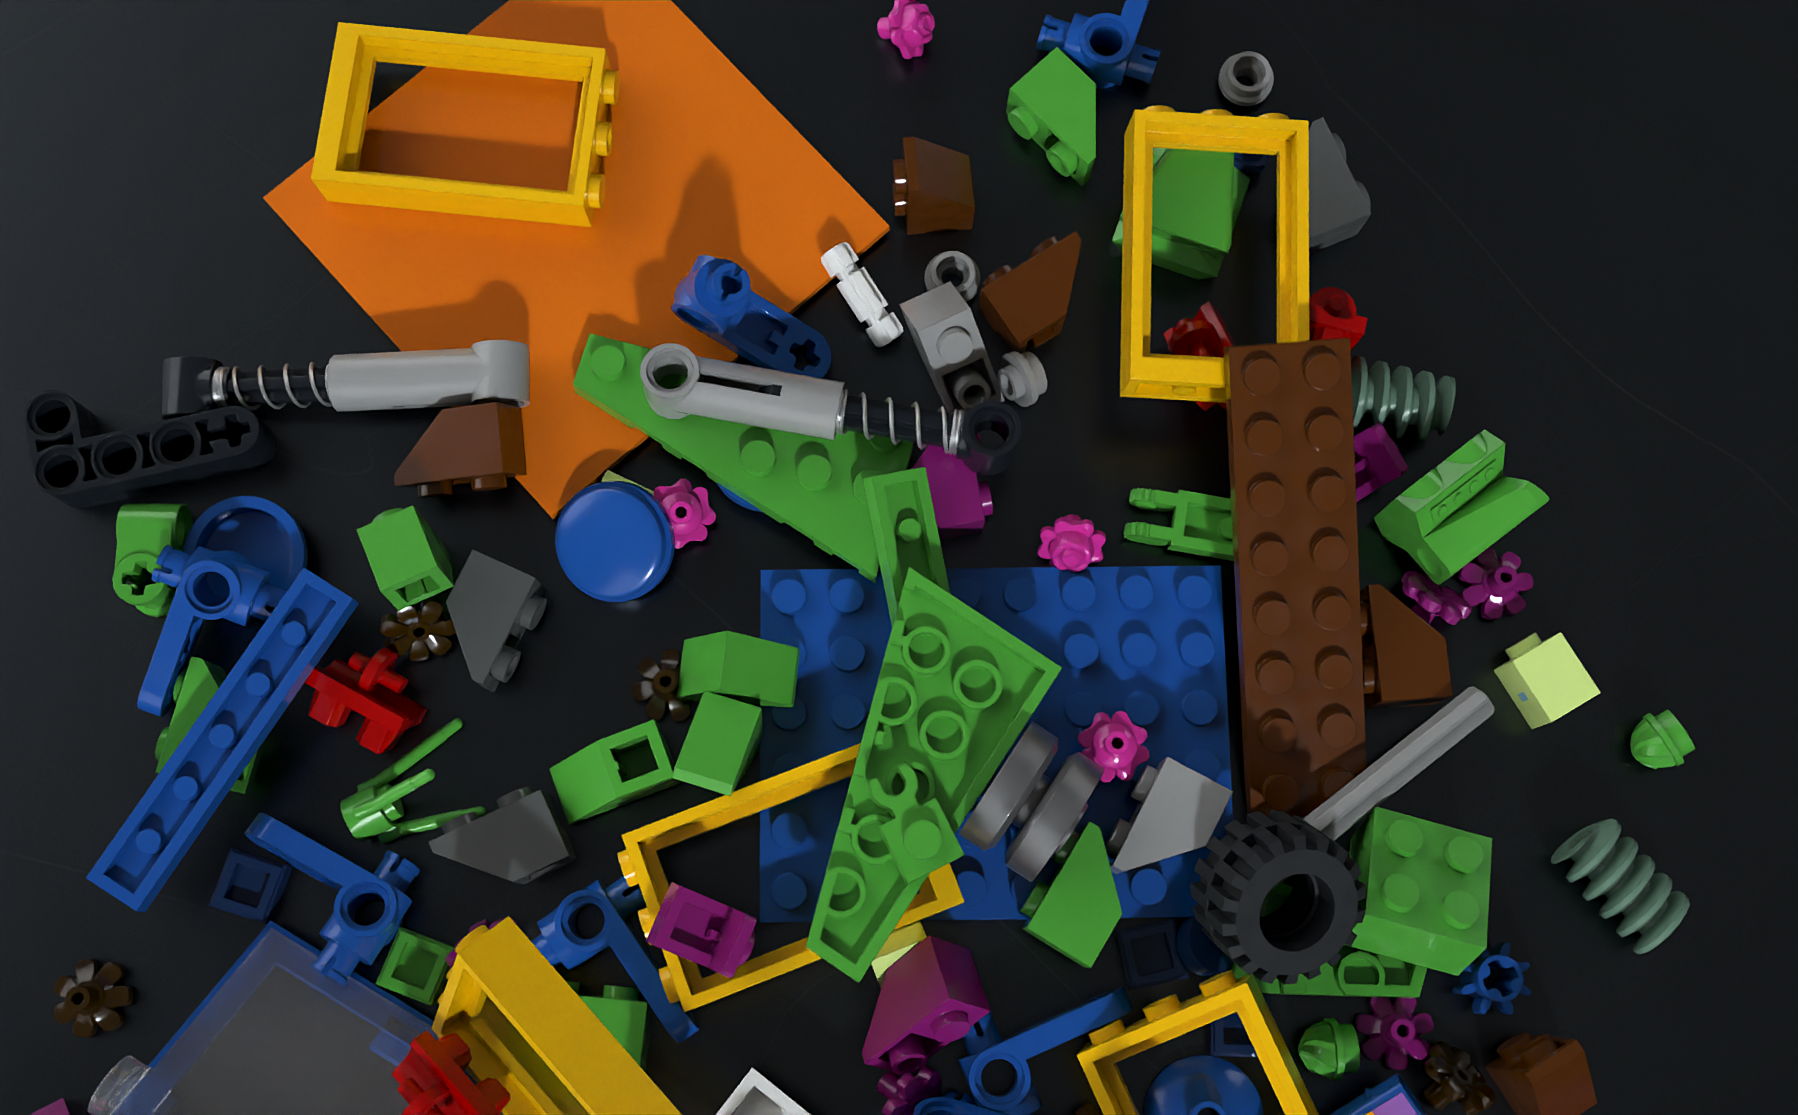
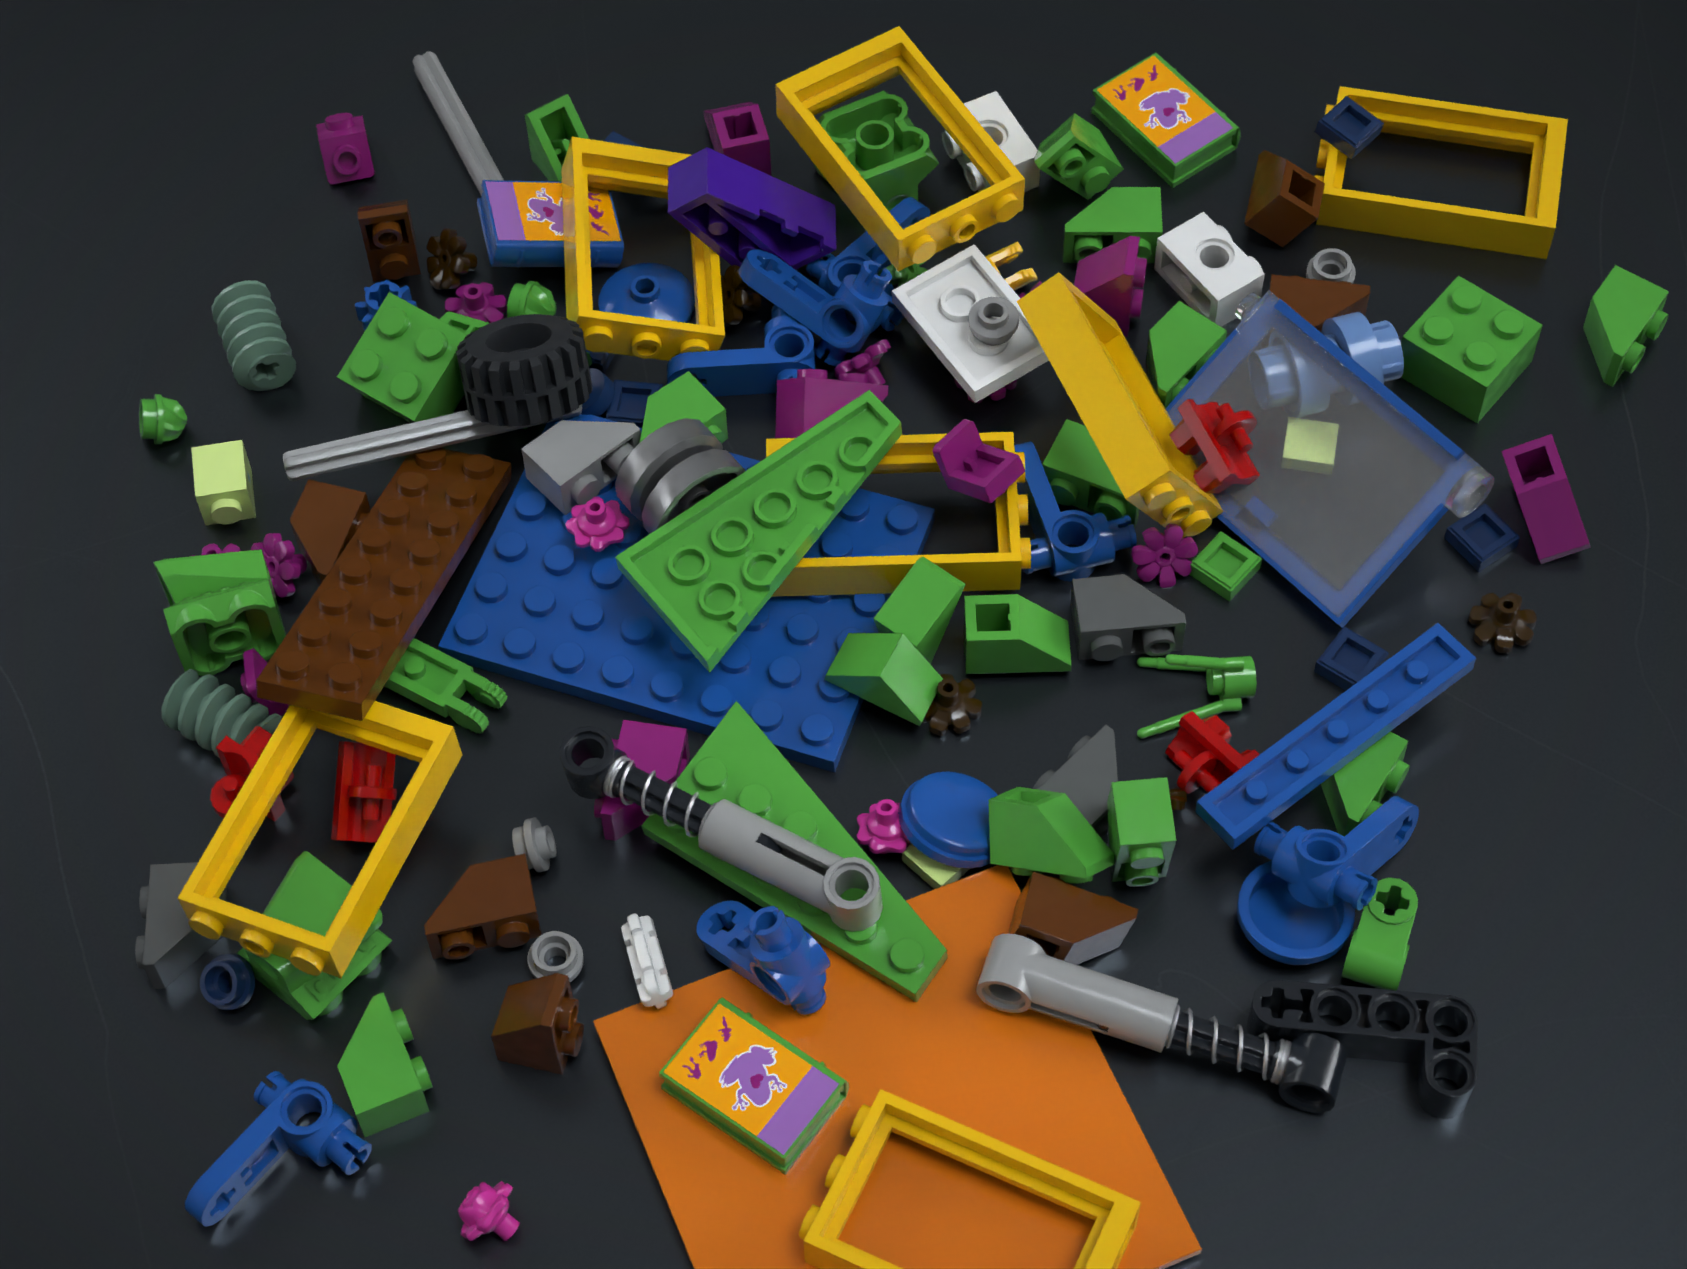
camera: 155 degrees left, 20 degrees down
blue piece [244,813,420,987] -> none
bright green plate [863,467,950,626] -> none
bright green plate [868,763,965,885] -> none
light grey slope [899,281,1005,413] -> none
dark pink plant [1038,514,1106,573] -> none
light grey plate [1218,51,1274,106] -> none
none -> piece [659,997,849,1175]
none -> bright green slope [989,787,1114,883]

